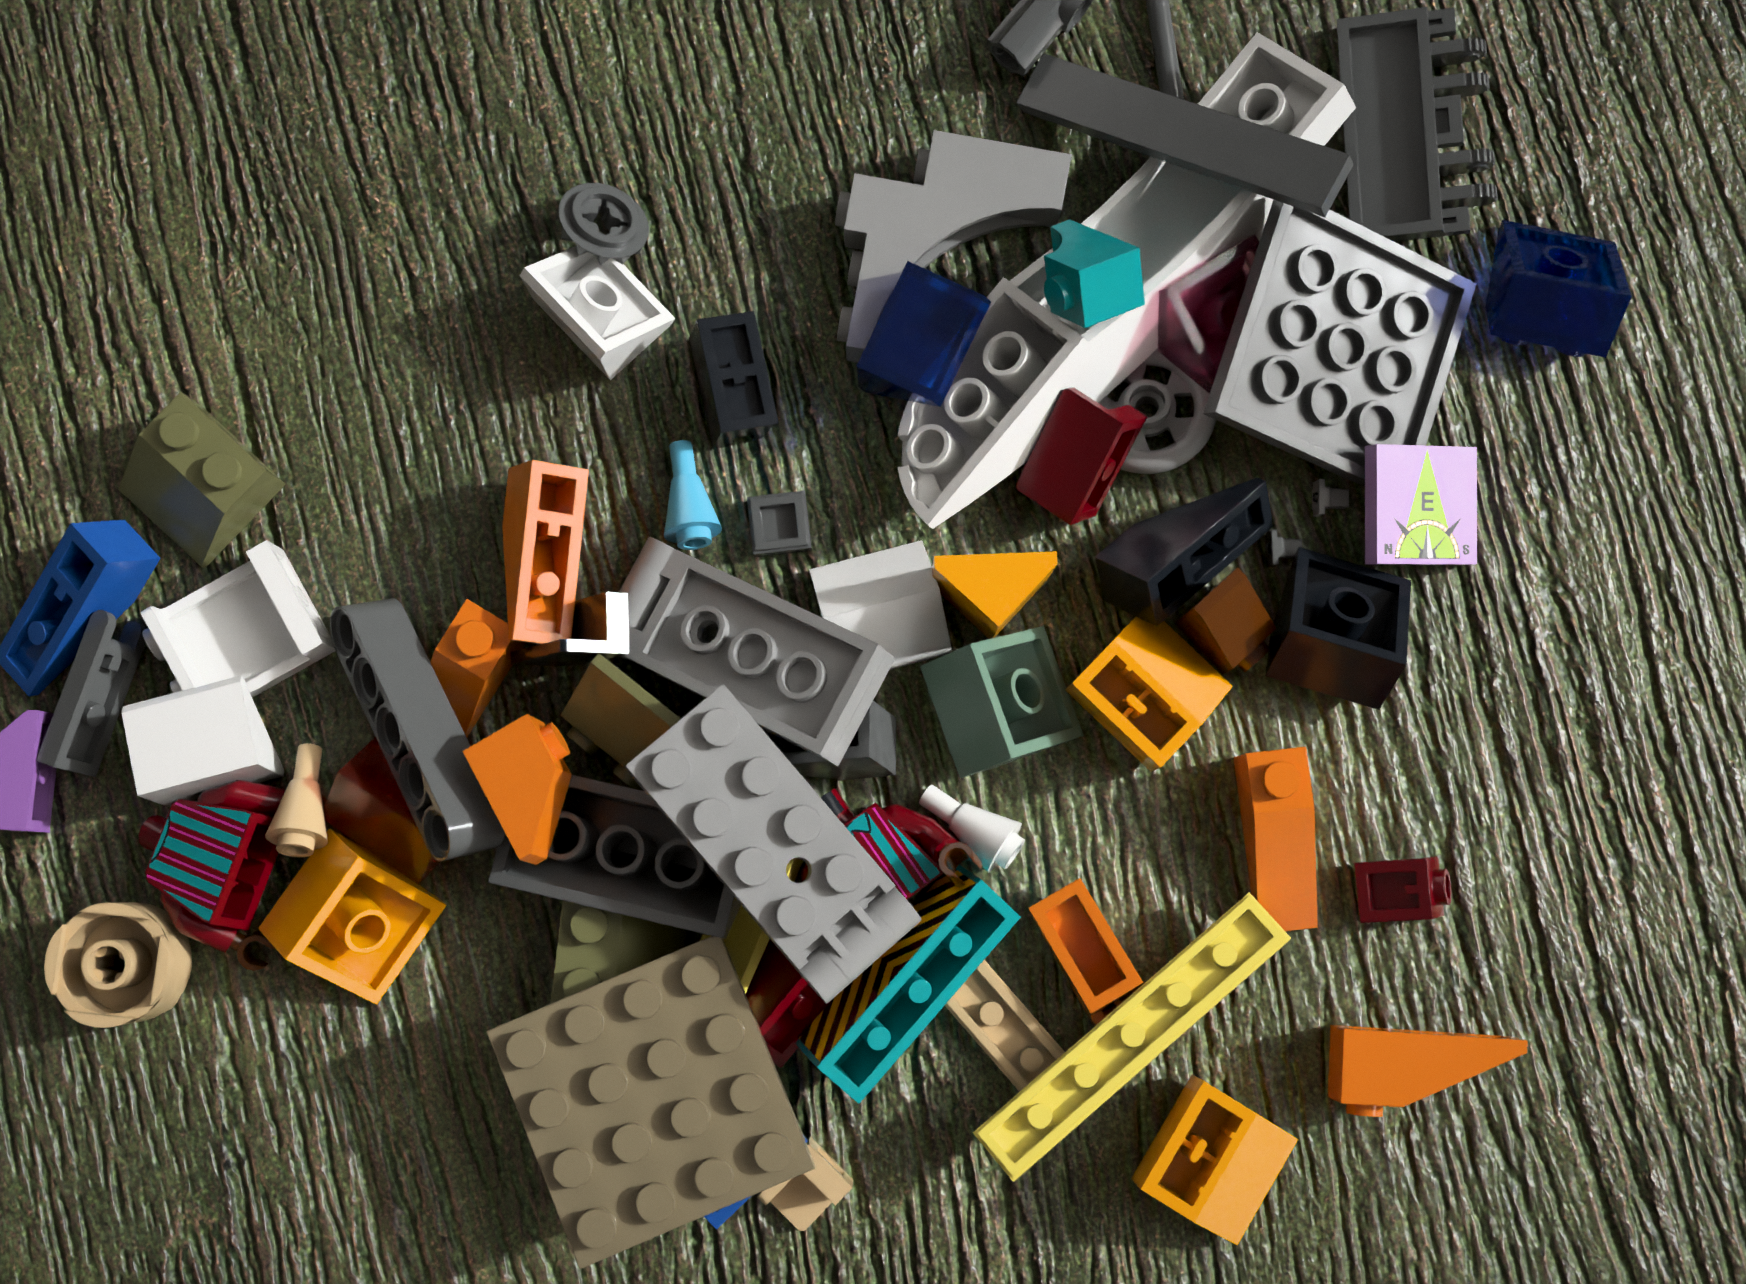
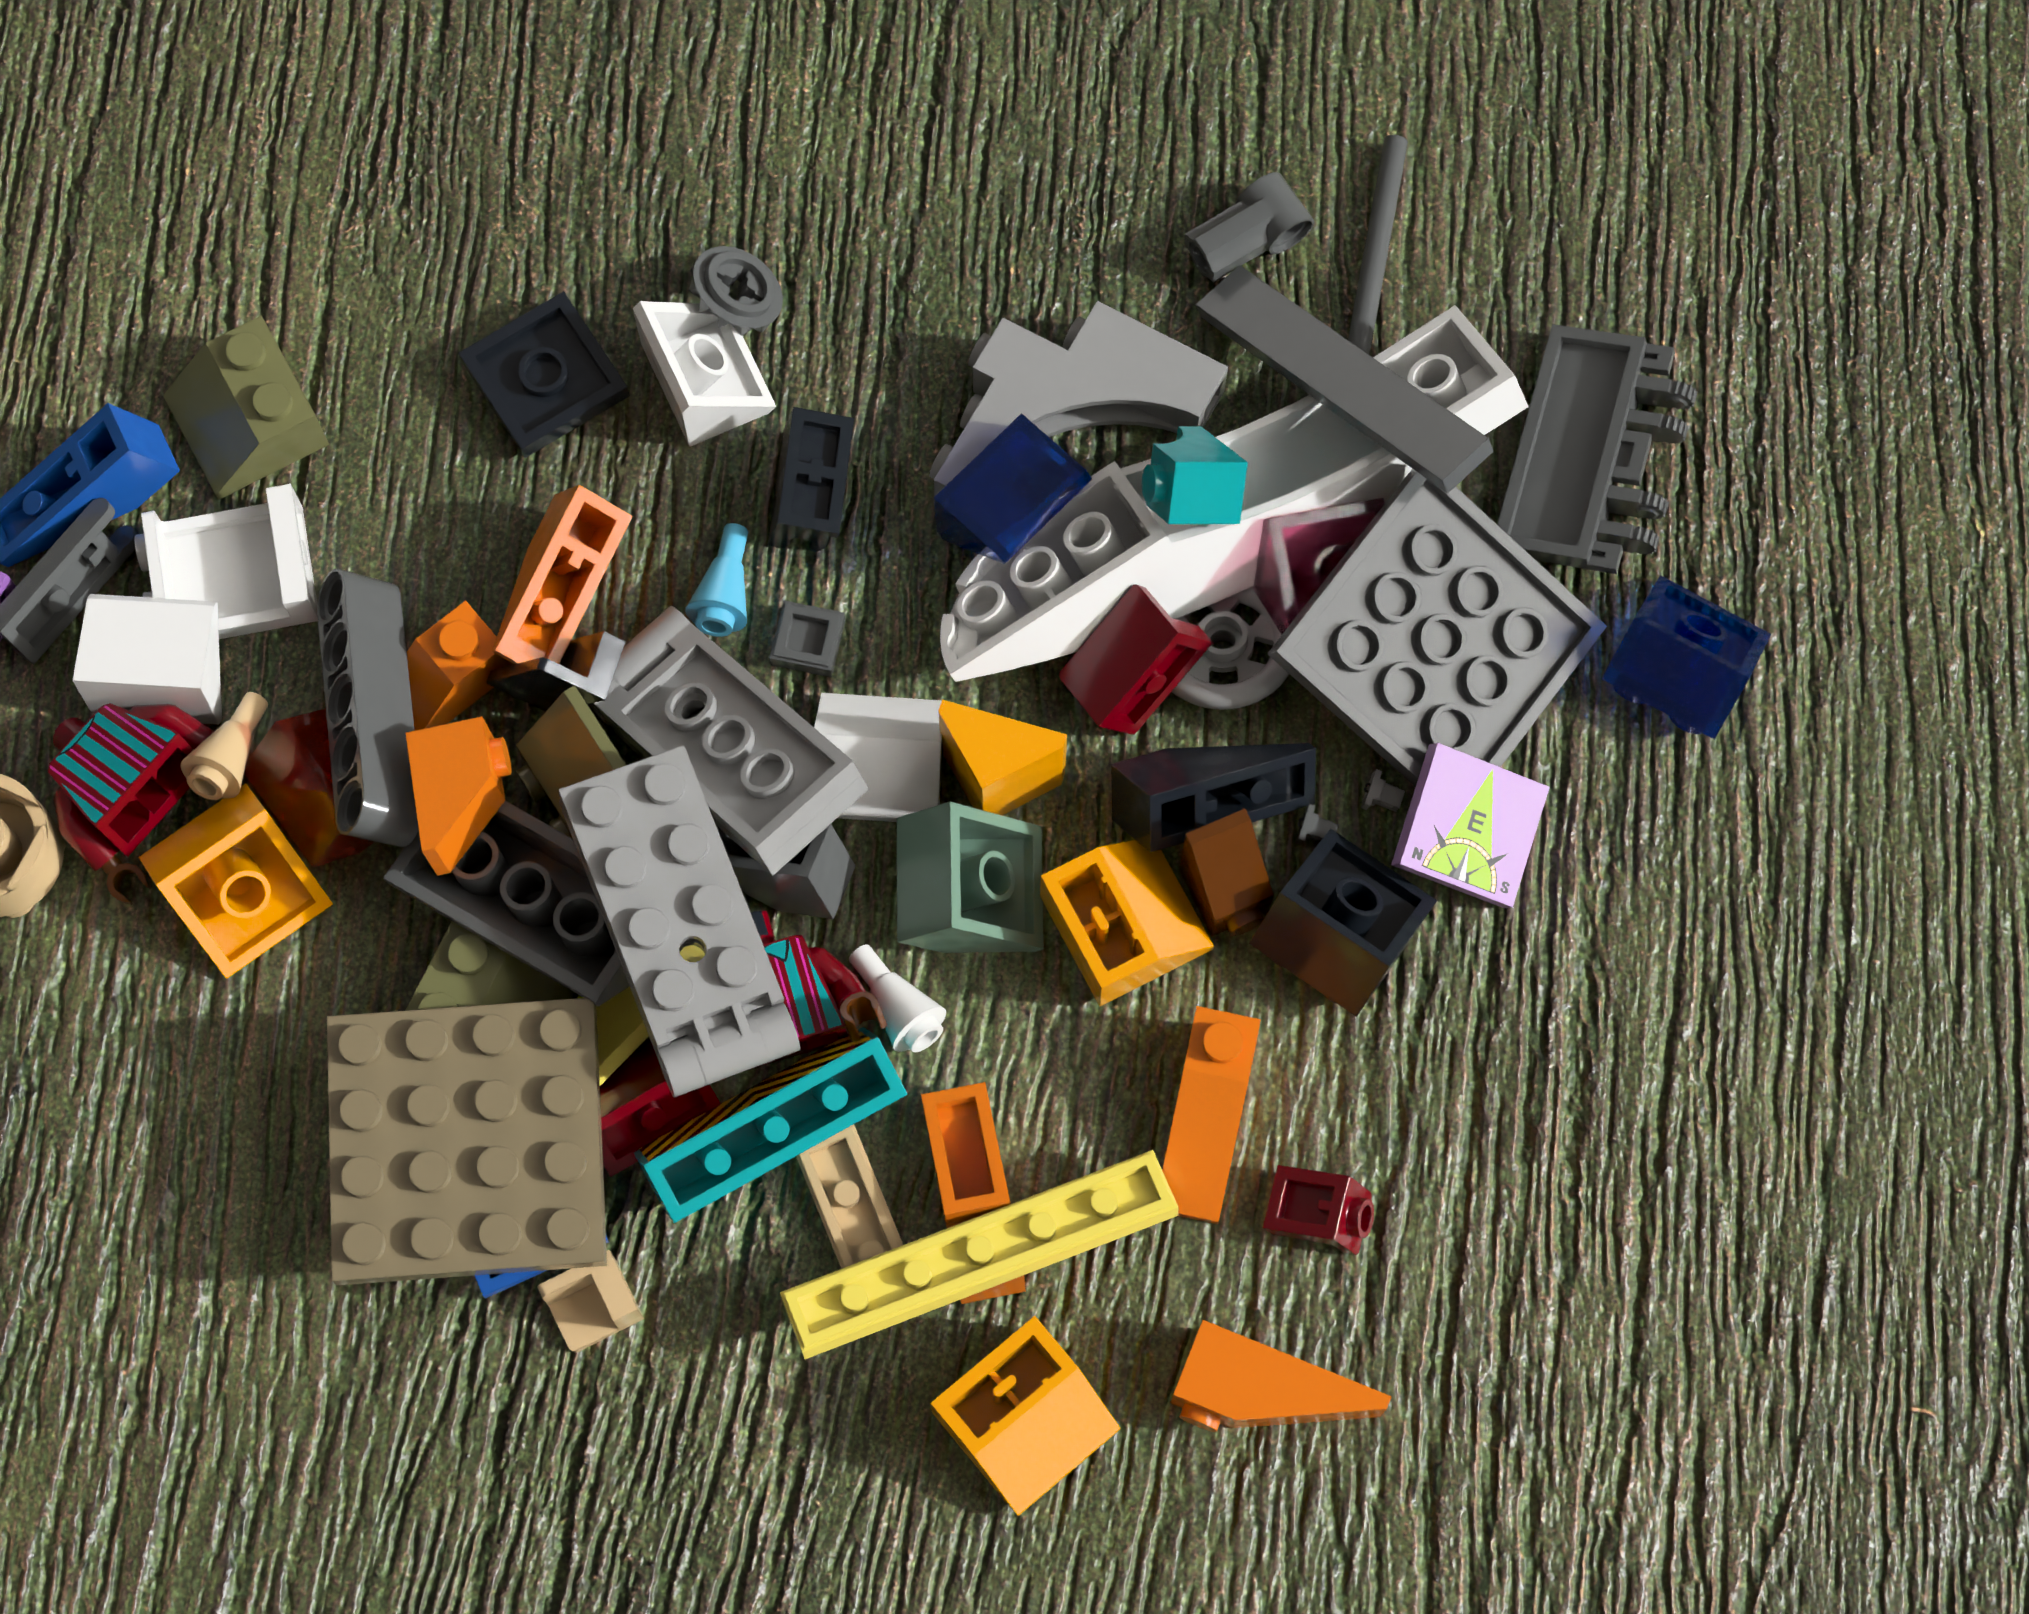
camera: 20 degrees right, 10 degrees down
none -> black plate [458,291,630,458]

